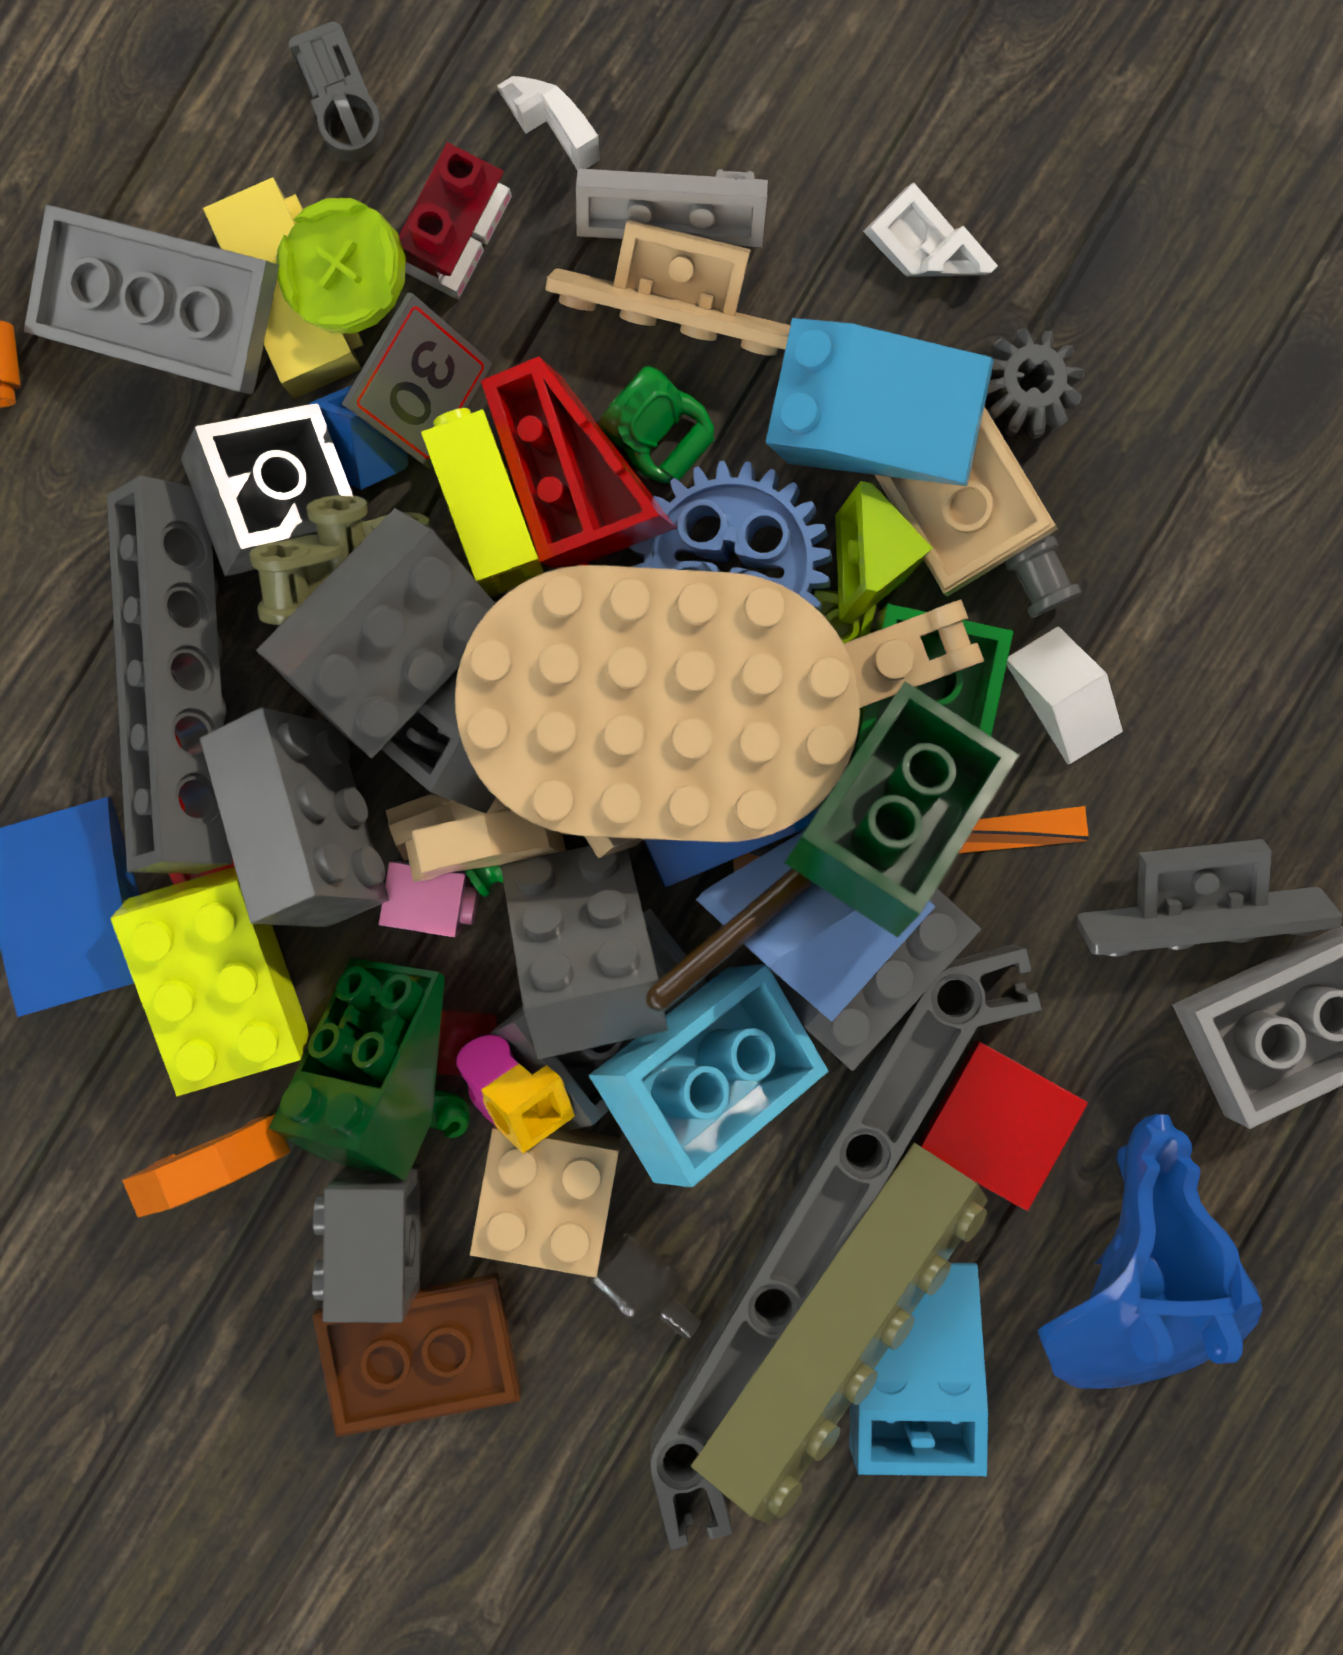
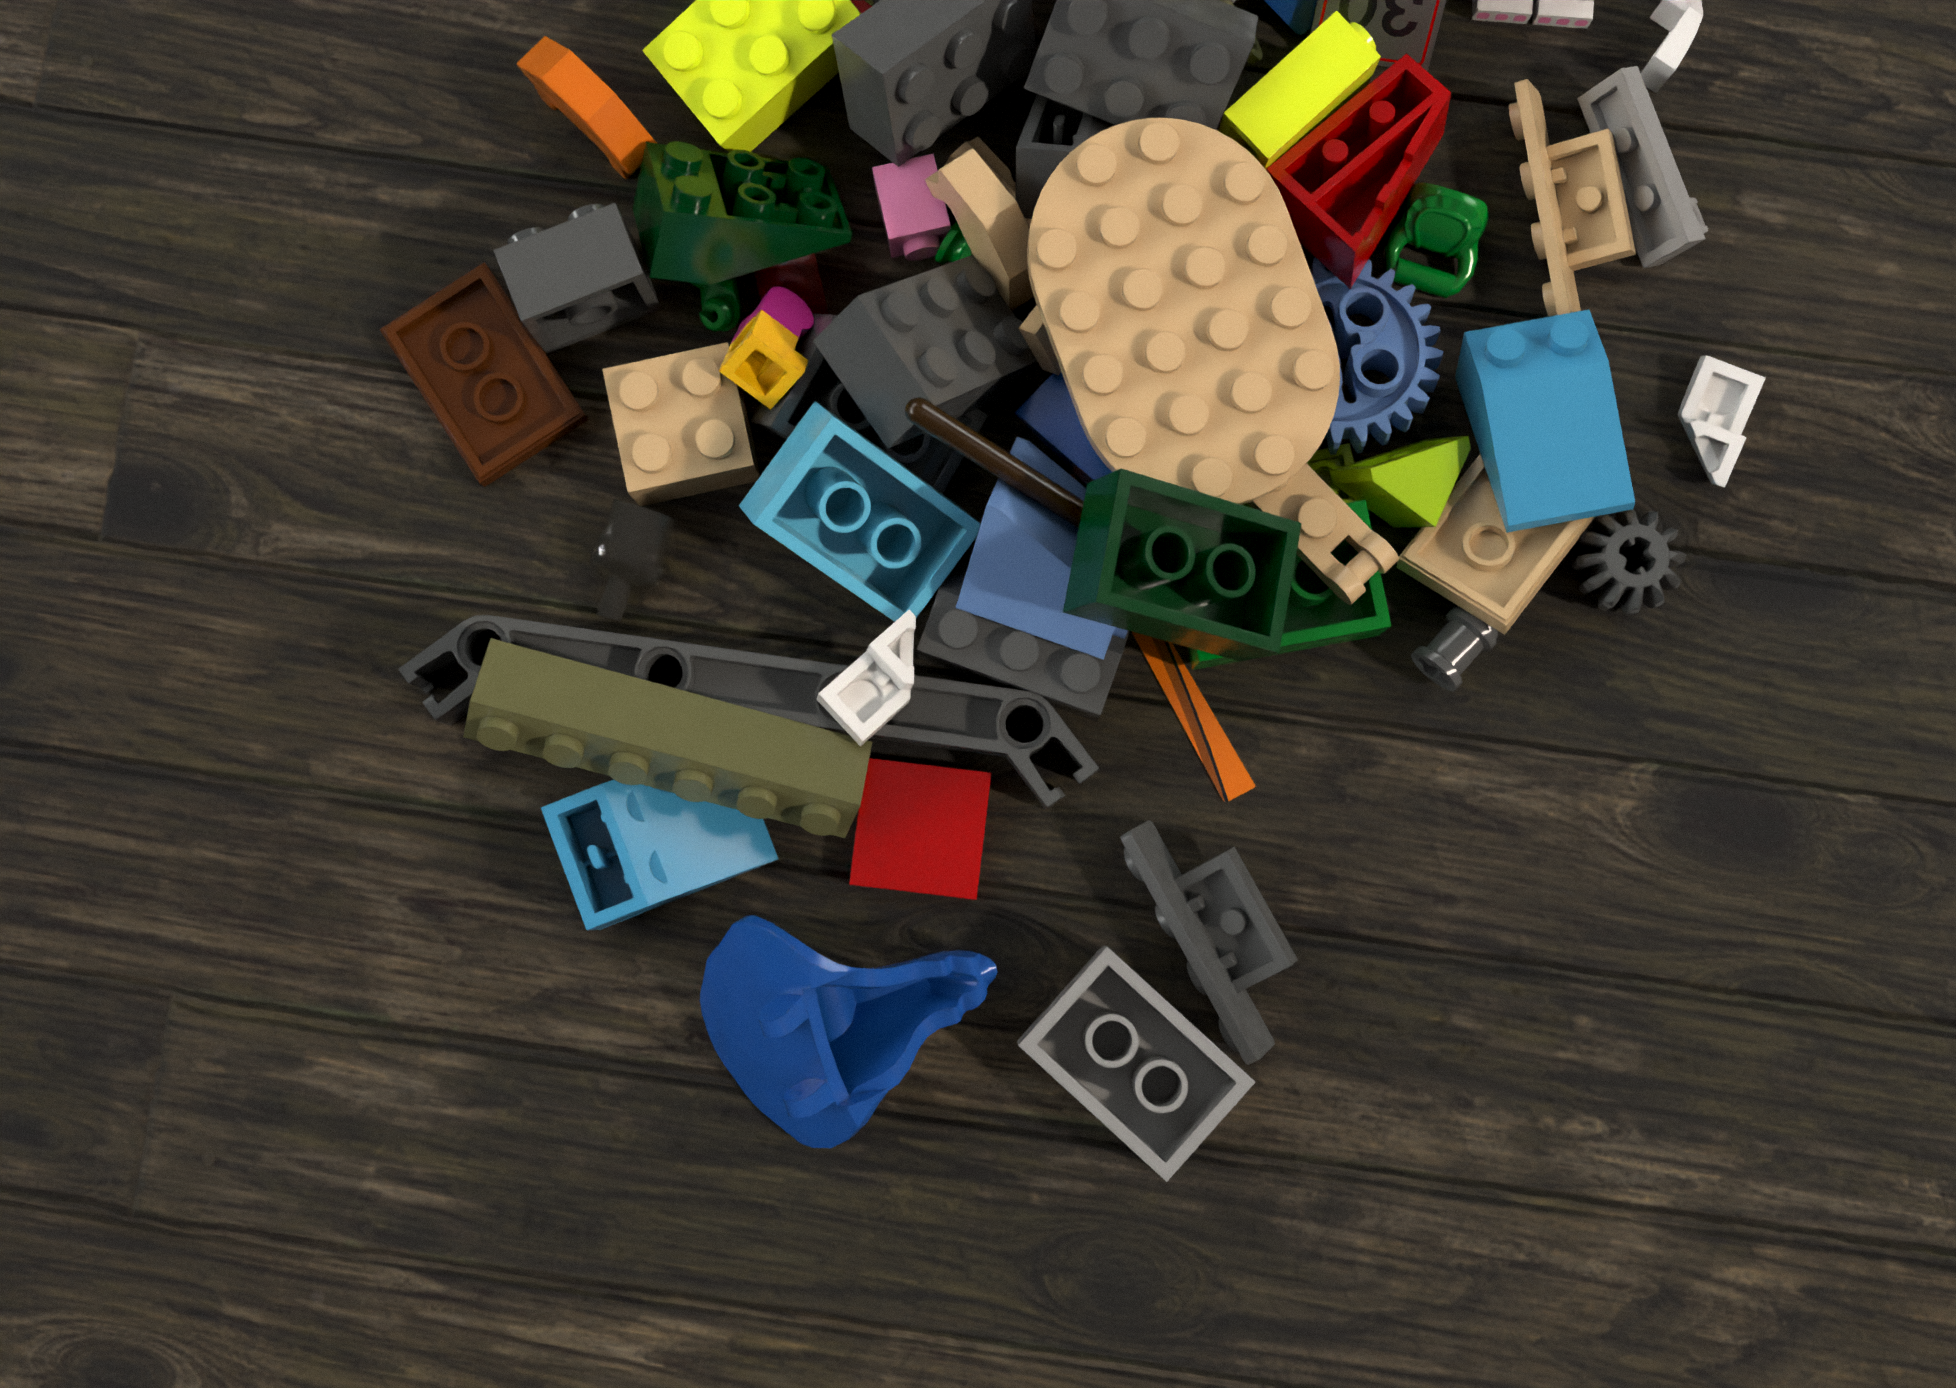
camera: 70 degrees right, 5 degrees down
white slope [1006,626,1123,764] -> none
none -> white slope [816,609,916,747]

